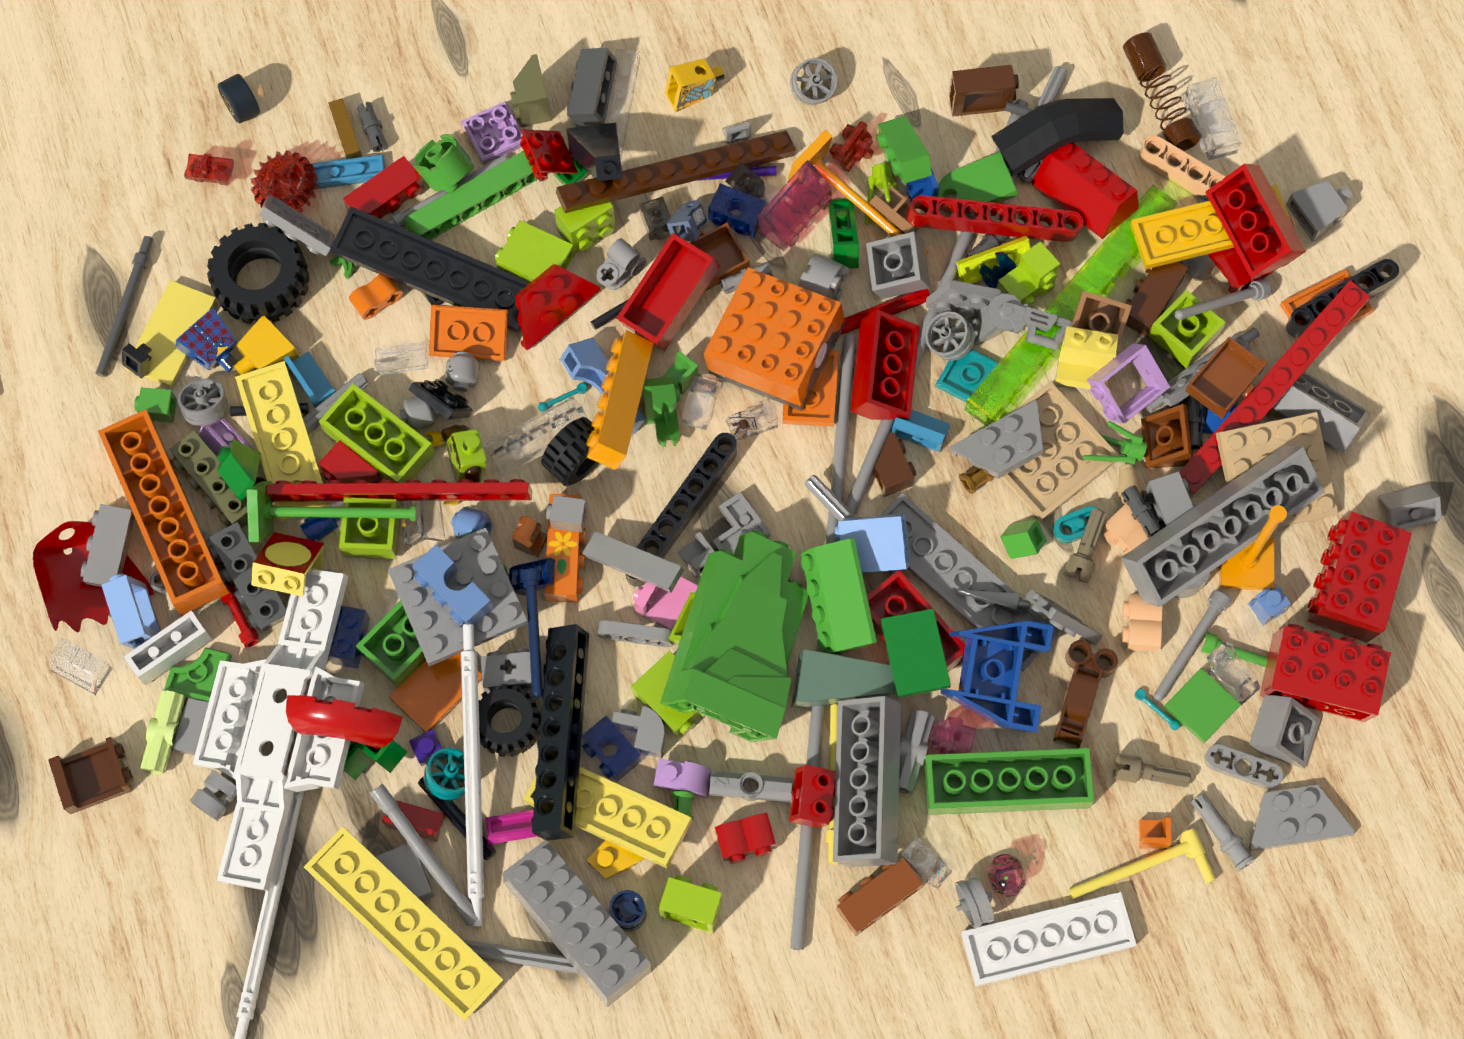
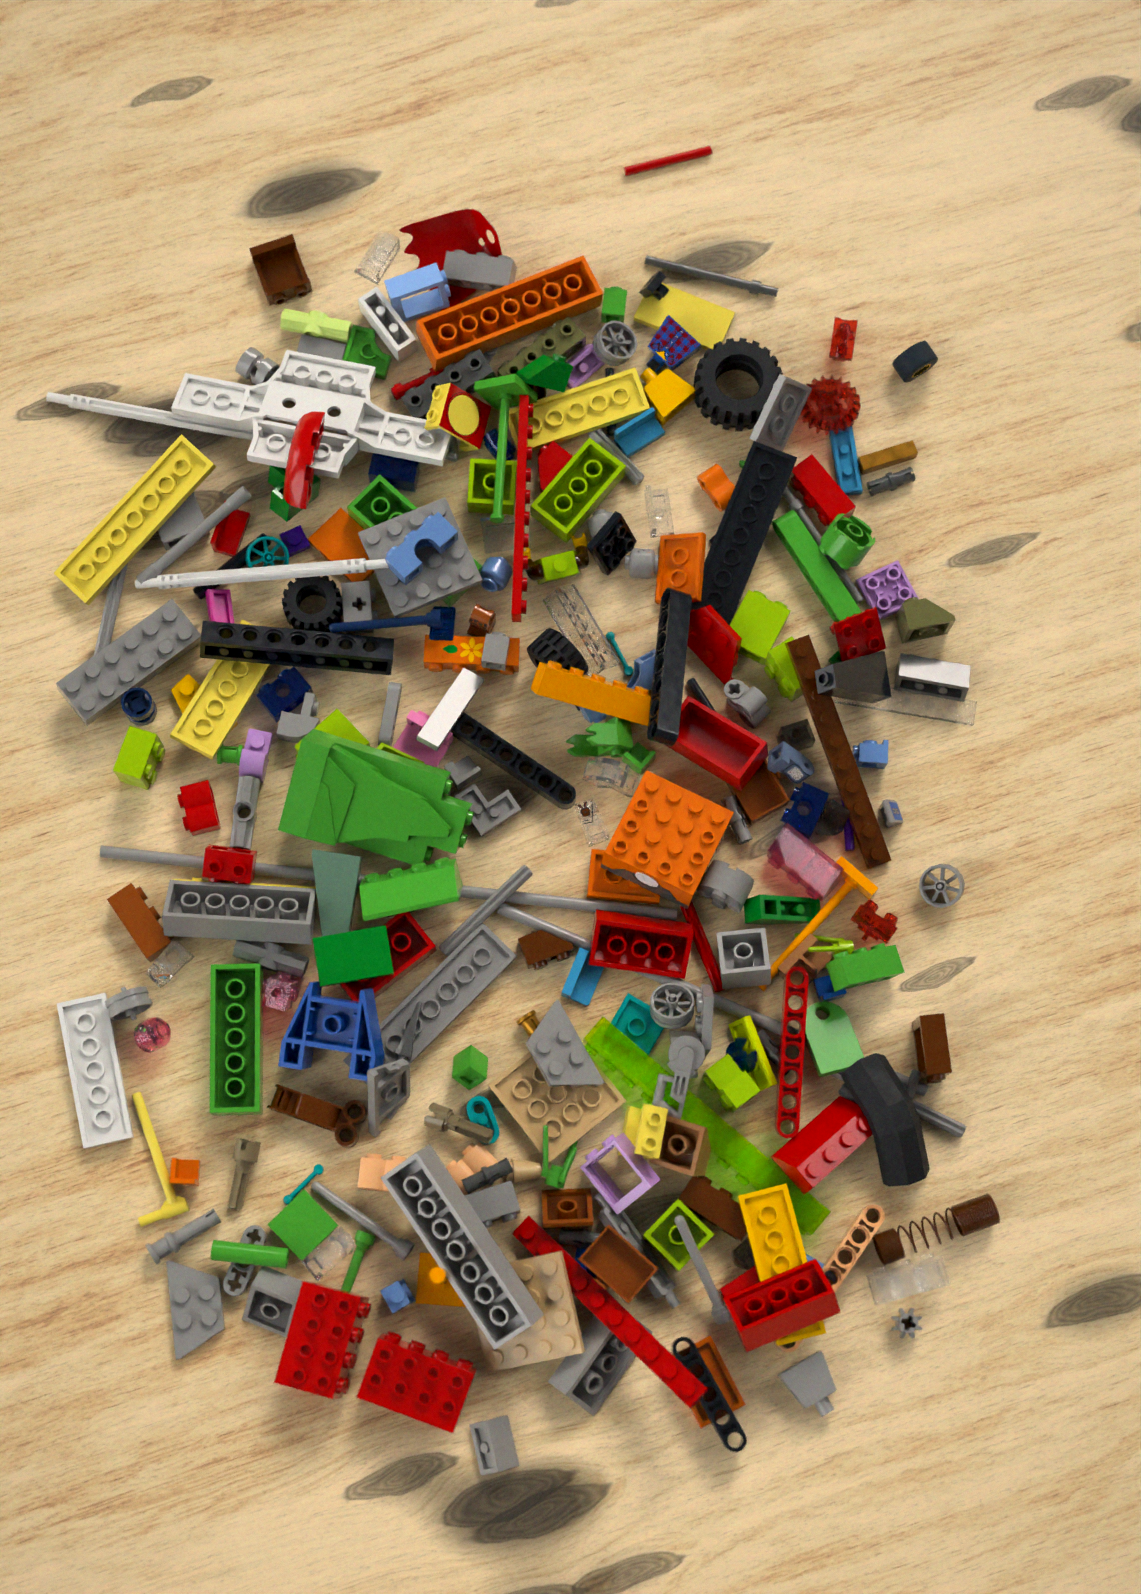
camera: 85 degrees right, 5 degrees up
yellow torso [665,59,724,112] -> none
light blue brick [835,513,910,573] -> none
none -> bright green piece [211,1240,289,1269]
none -> black beam [647,588,692,746]
none -> medium blue brick [852,740,888,769]
none -> light grey gear [891,1308,923,1338]

